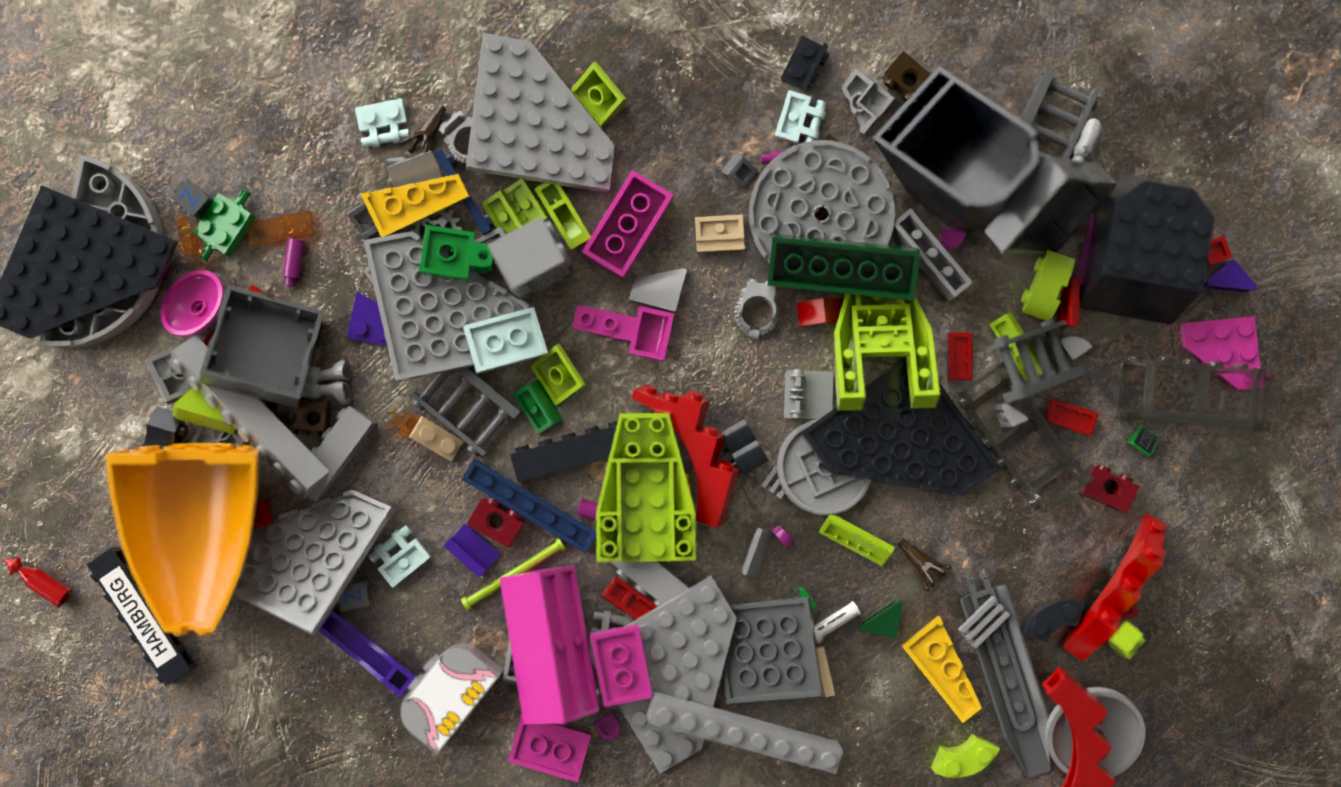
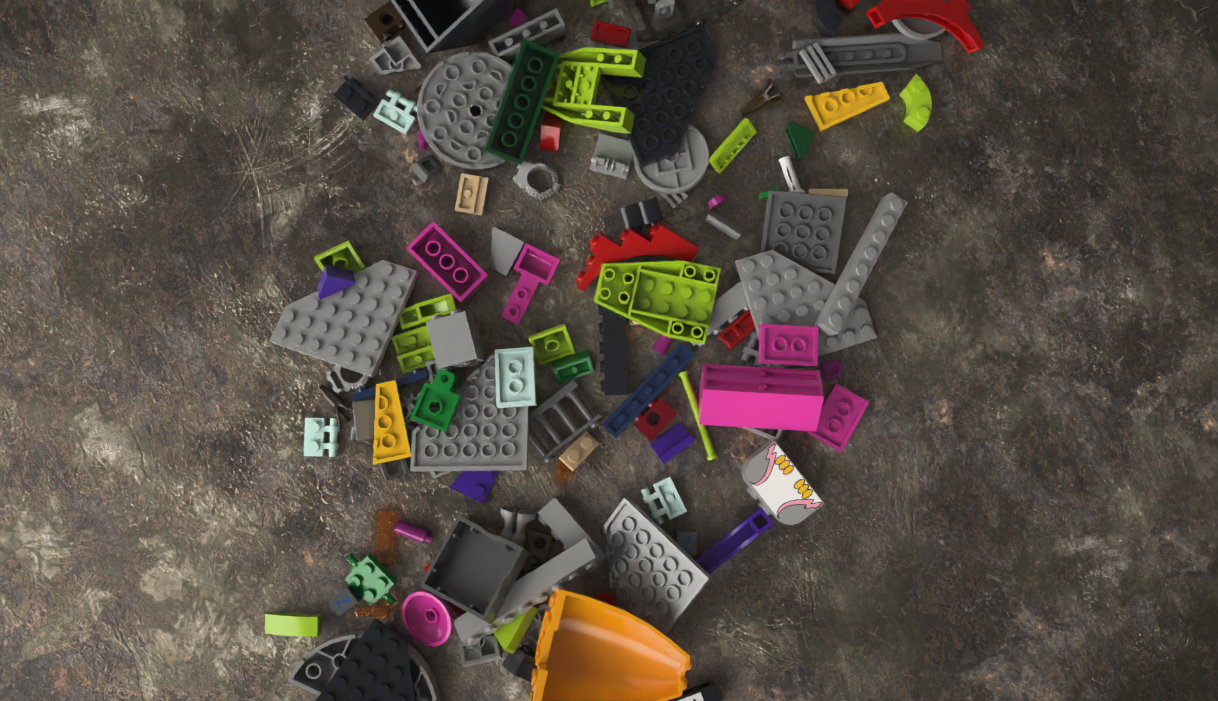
camera: 75 degrees left, 0 degrees up
none -> lime slope [265,613,322,637]
none -> dark purple slope [317,264,356,299]

